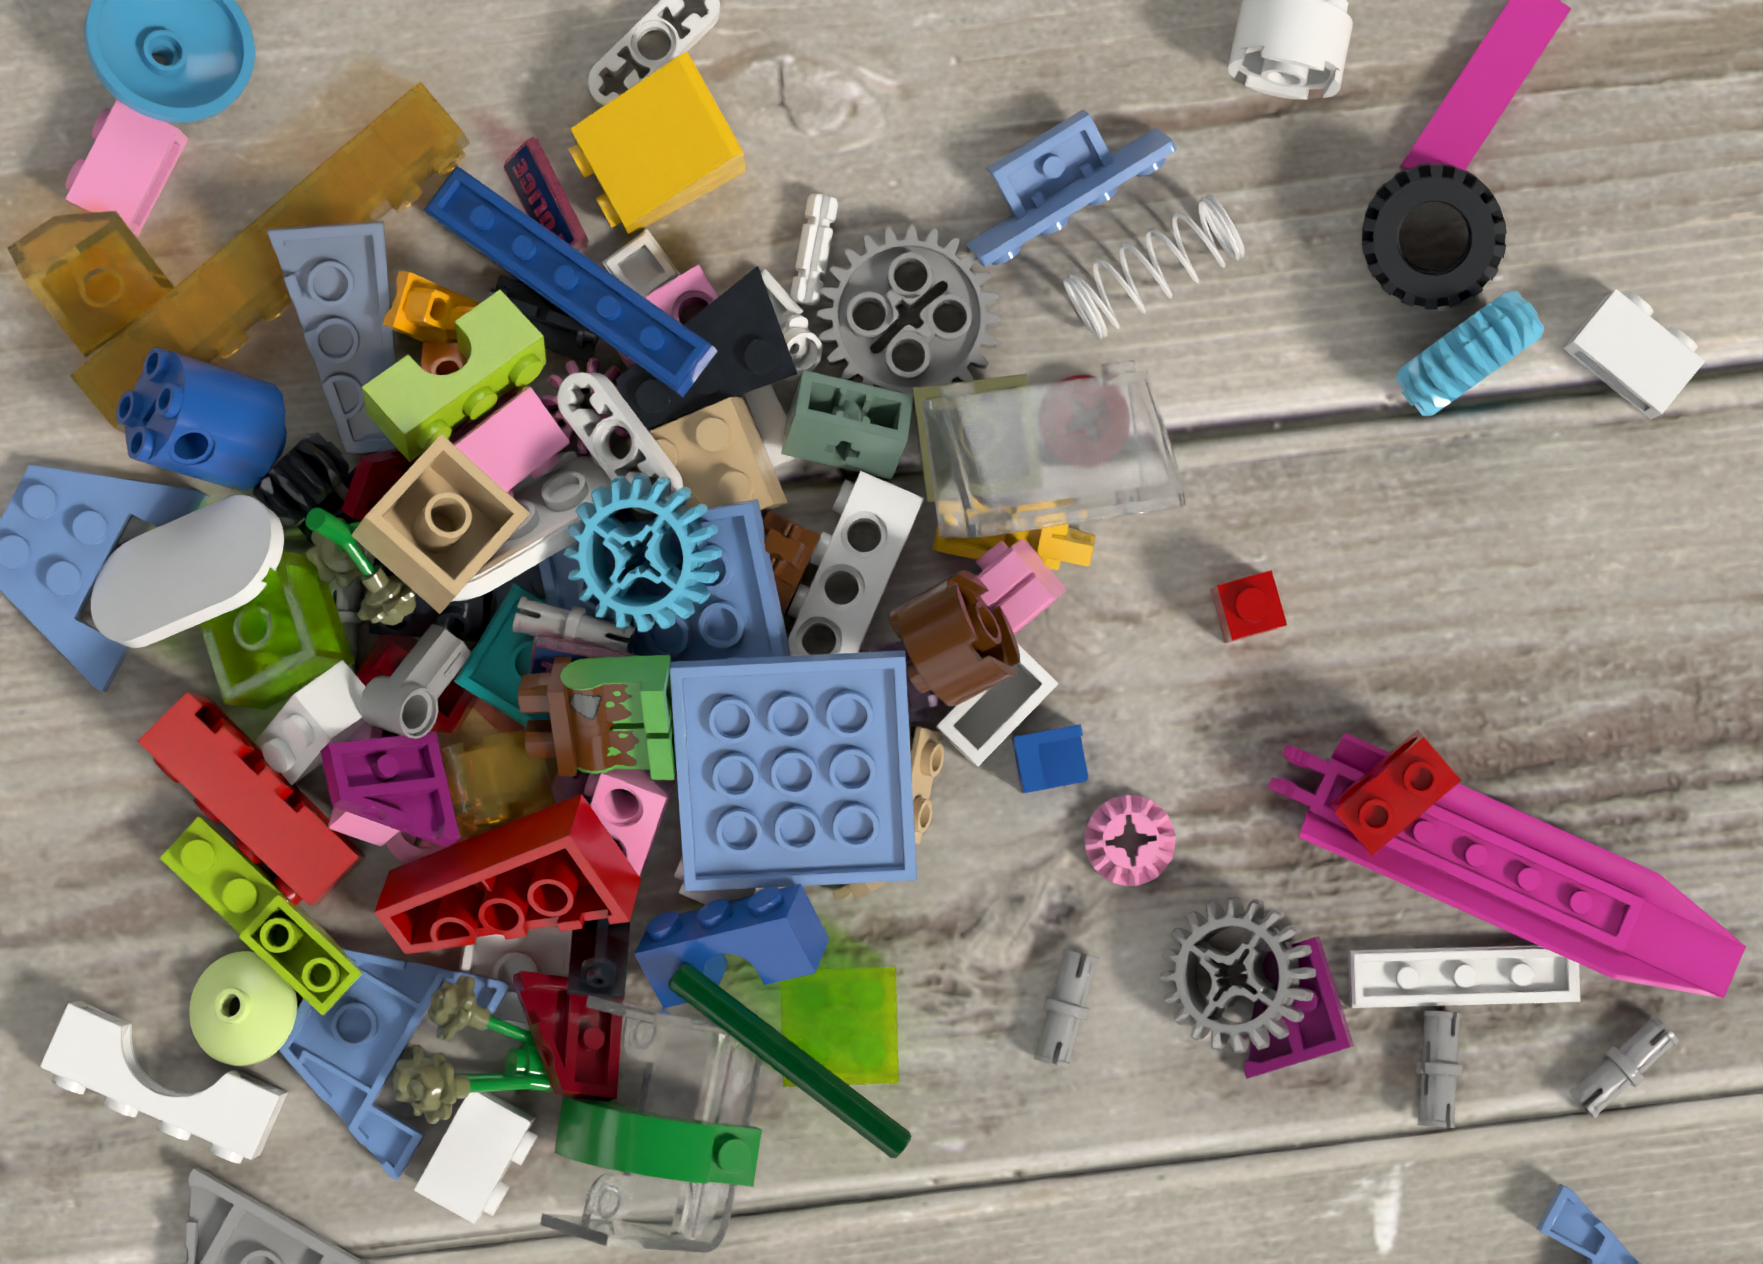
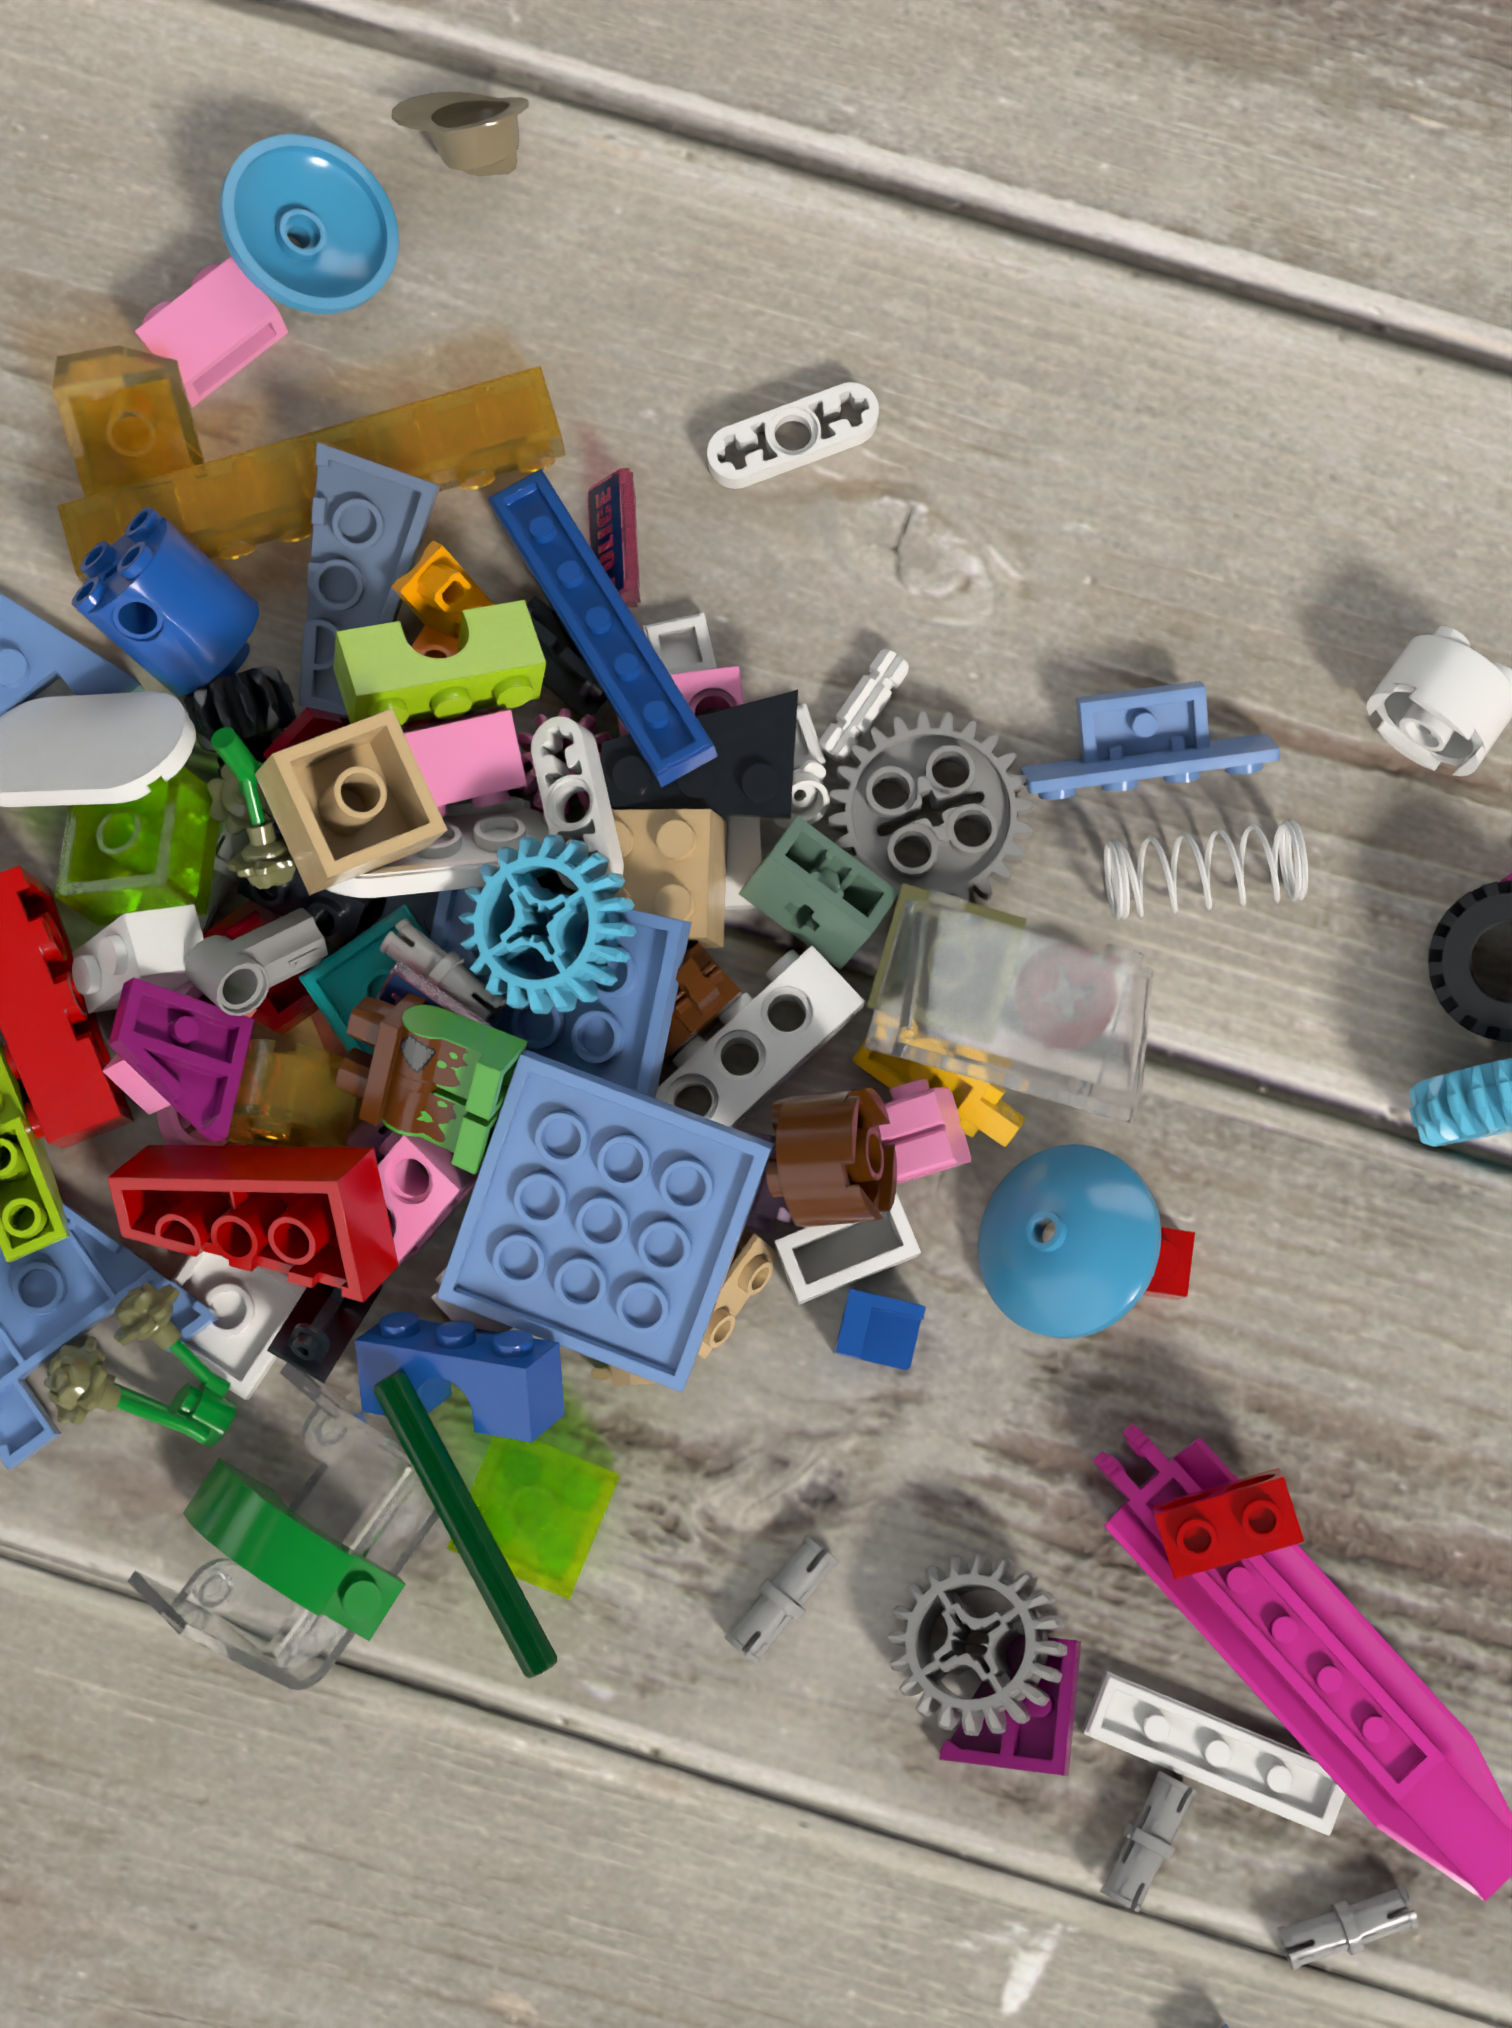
camera: 30 degrees right, 5 degrees down
white brick [414,1092,538,1224] -> none
dark red wing [513,971,624,1102] -> none
yellow slope [568,52,747,236] -> none
bright pink gear [1084,795,1176,886] -> none
none -> dark azure dish [978,1144,1161,1339]

